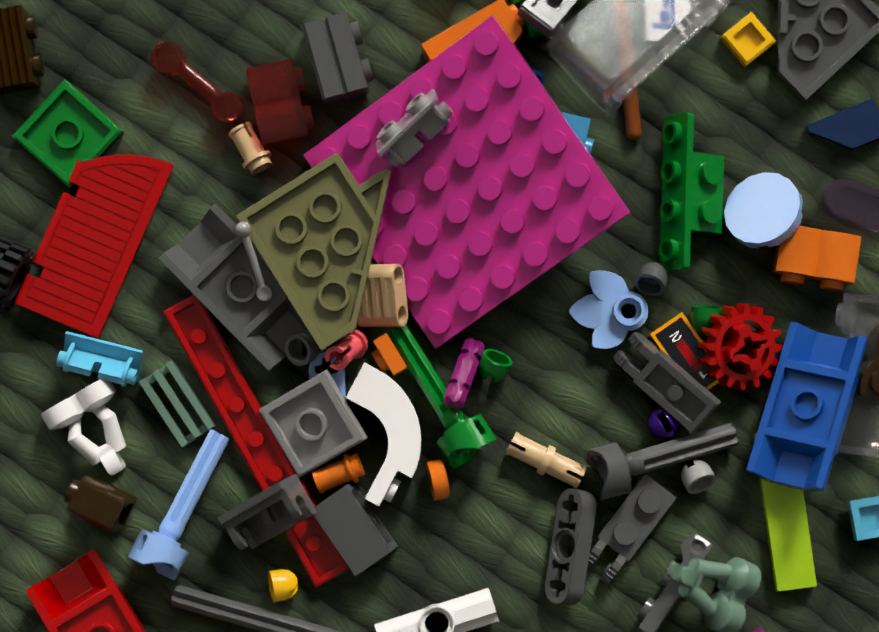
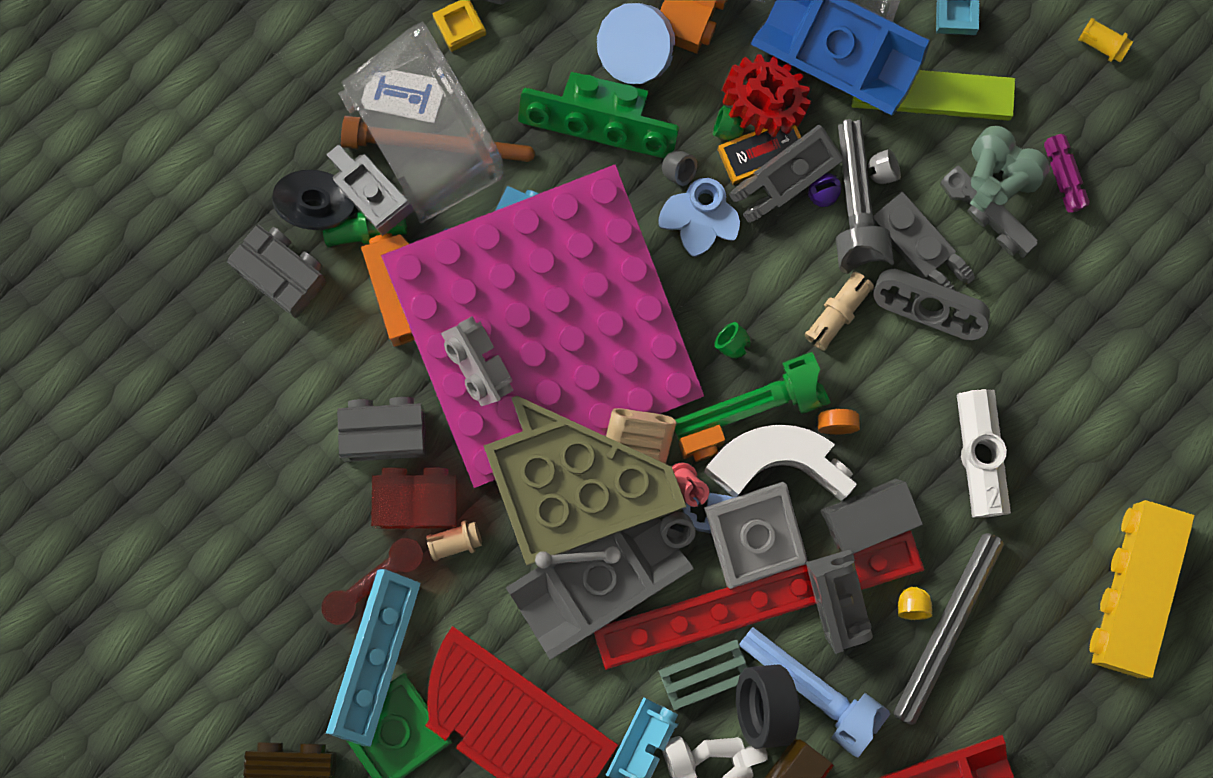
camera: 80 degrees left, 5 degrees down
orange pin [312,453,365,494] -> none
magenta axle [443,338,485,410] -> none
none -> medium azure plate [326,569,421,747]
none -> black tyre [736,664,800,749]

